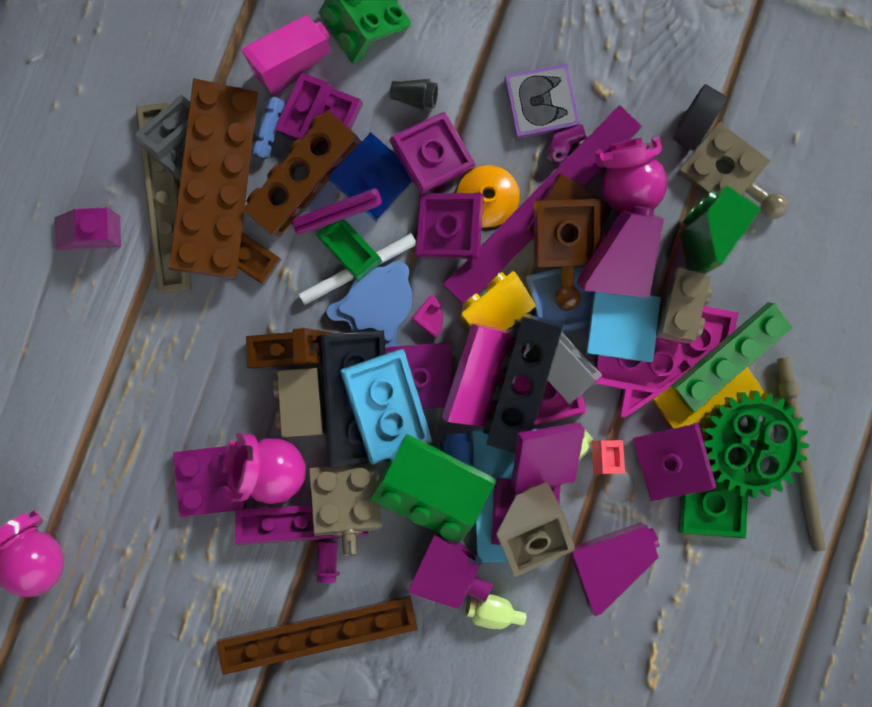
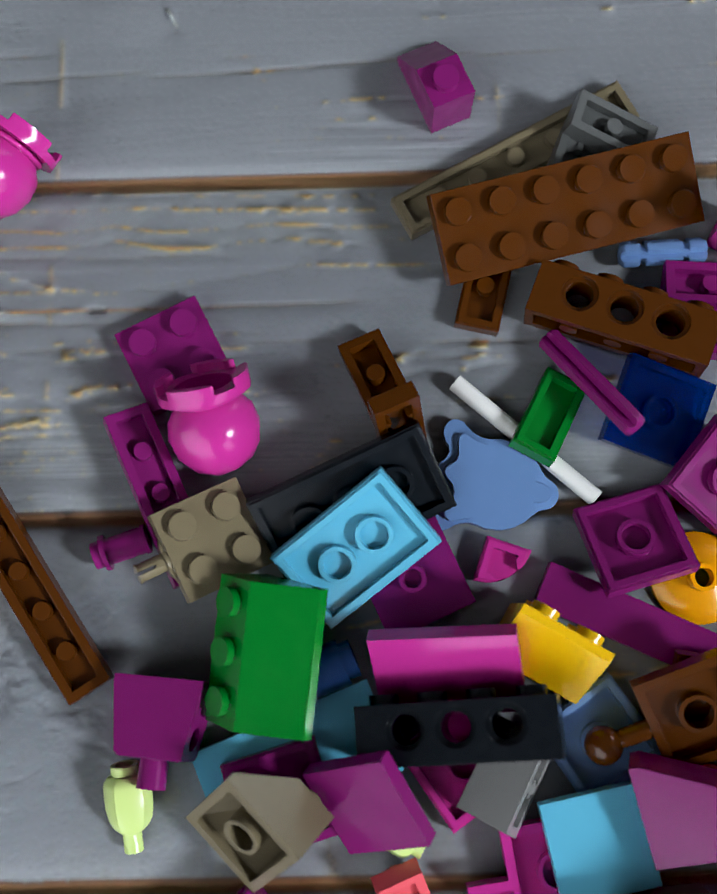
camera: 75 degrees right, 5 degrees down
dark tan brick [273,368,325,438] -> none

